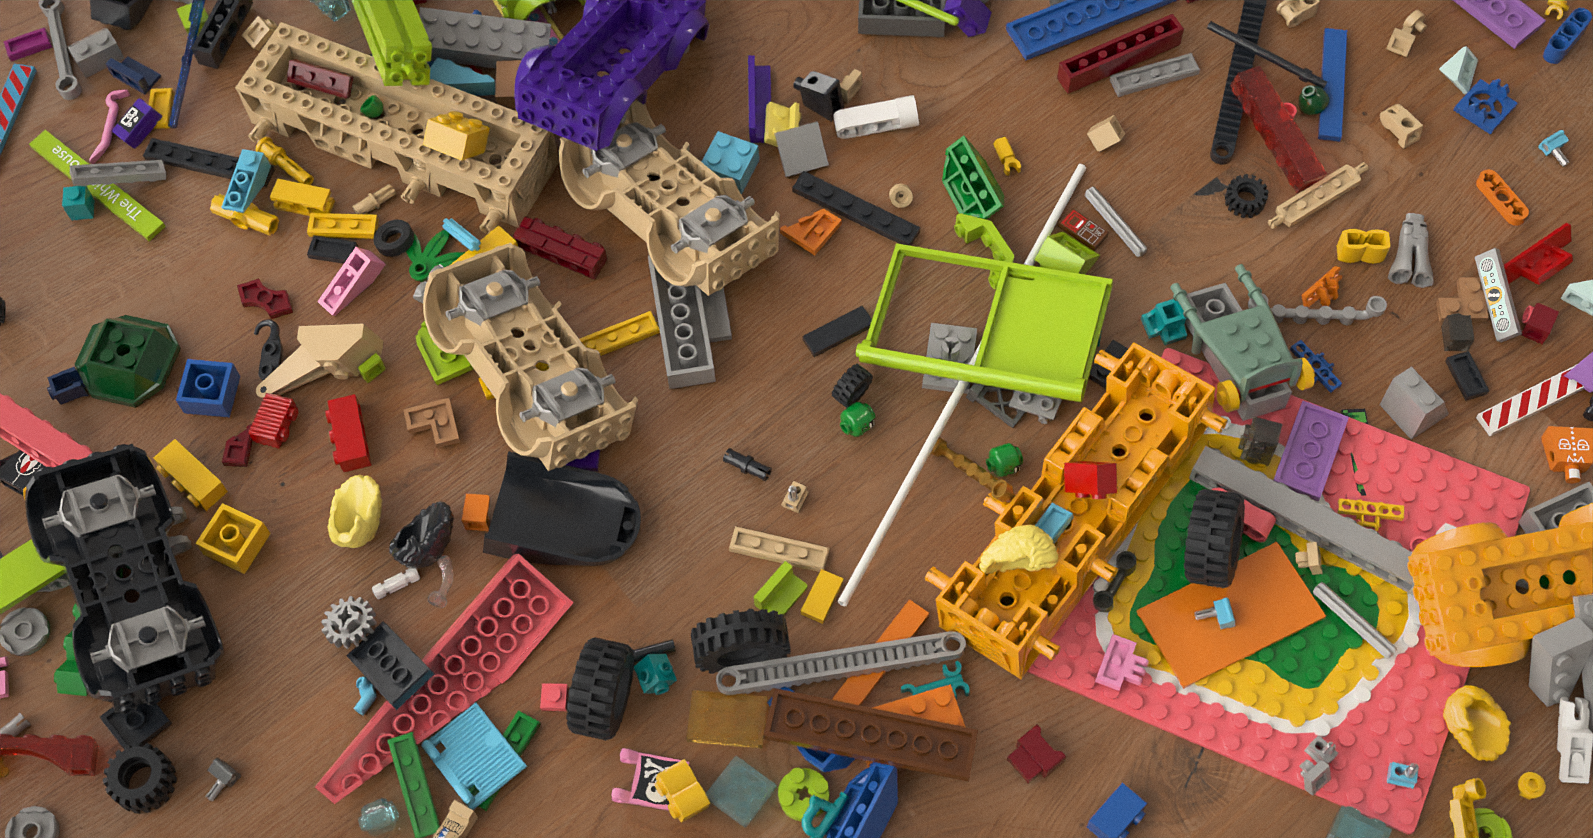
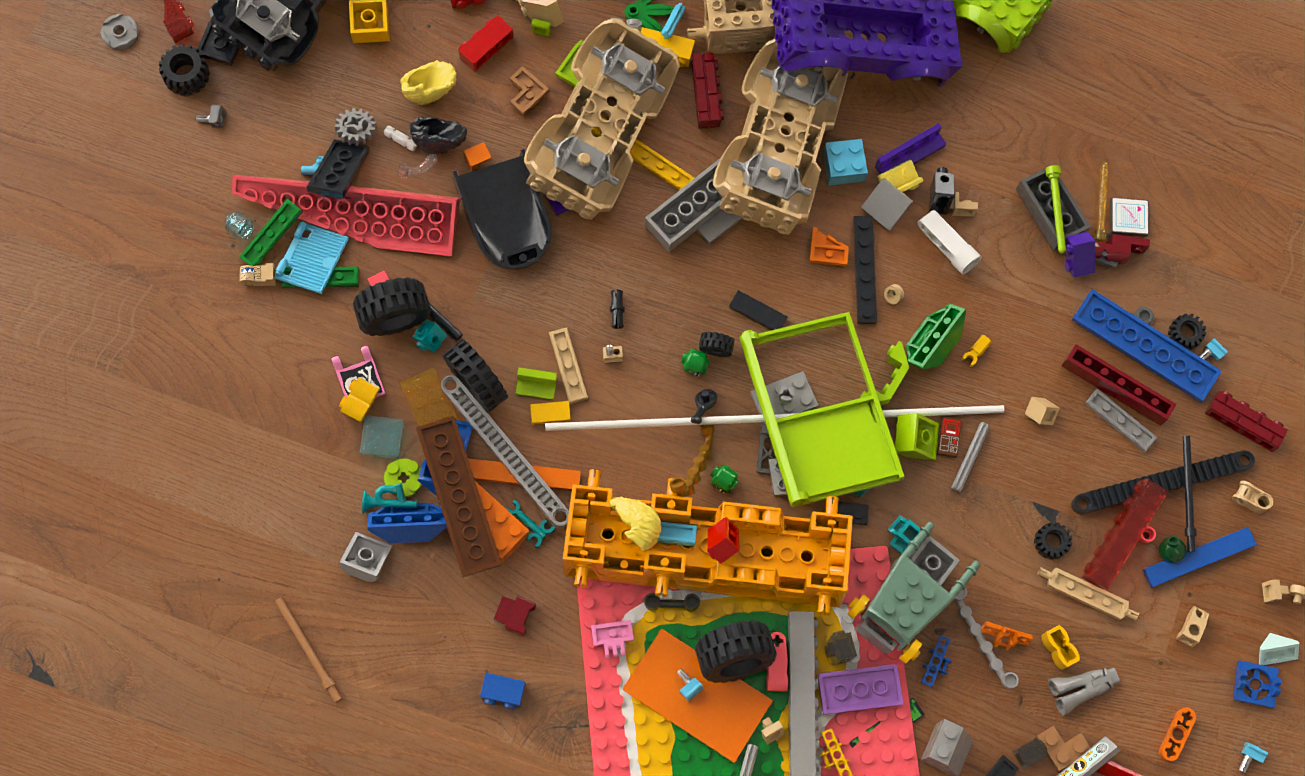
camera: 50 degrees right, 10 degrees up
none -> black piece [691,389,718,424]

